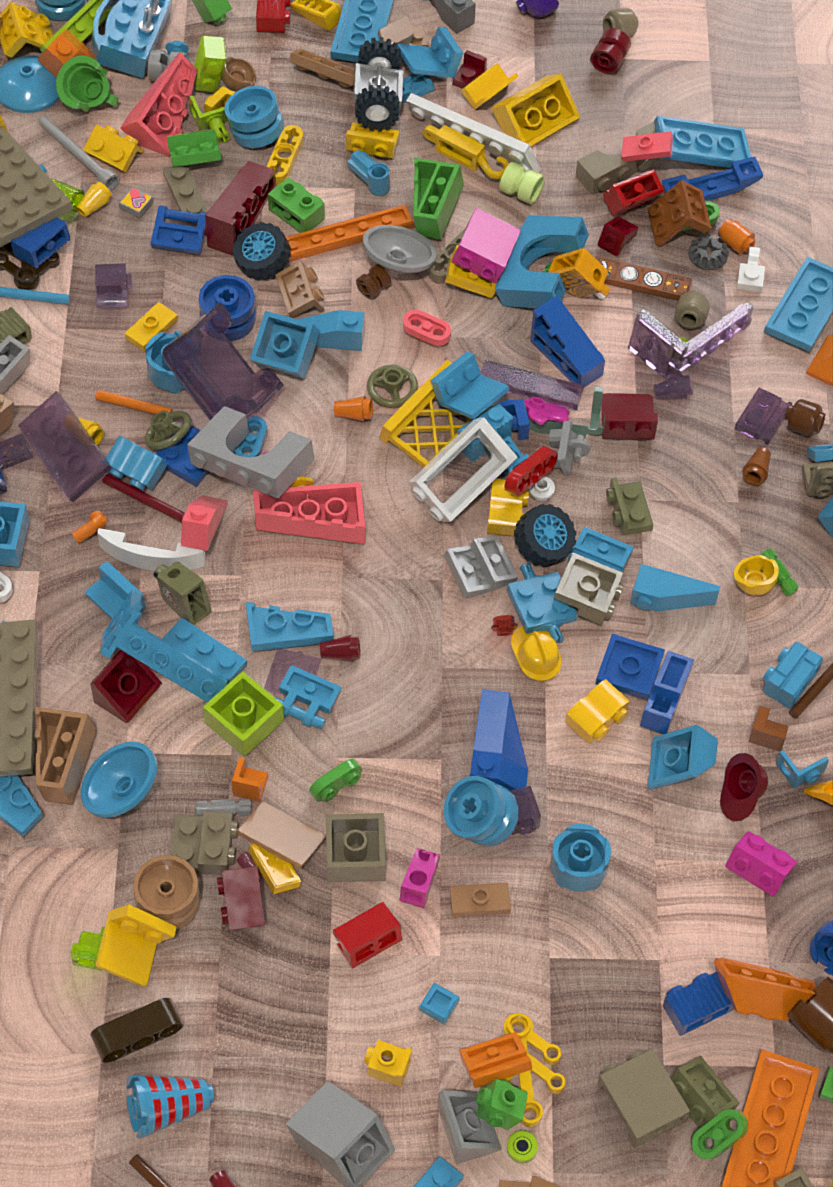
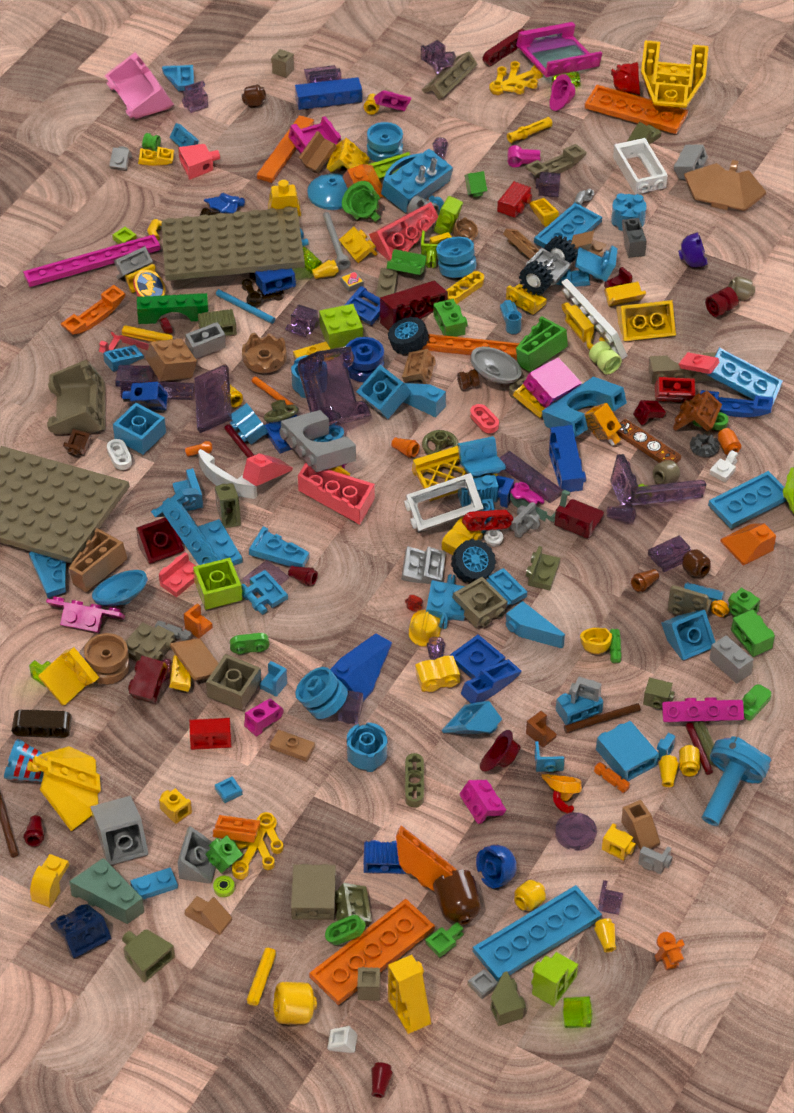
camera: 30 degrees right, 10 degrees down
none -> yellow panel [27,746,101,831]
none -> bracket [46,597,125,633]
none -> coral bracket [159,552,196,597]
none -> medium nougat plate [242,333,287,373]
none -> dark azure panel [260,661,287,697]
none -> lime brick [319,304,363,349]
none -> olive beam [405,753,424,808]
none -> cone [426,637,446,660]
none -> light grey bracket [569,677,602,704]

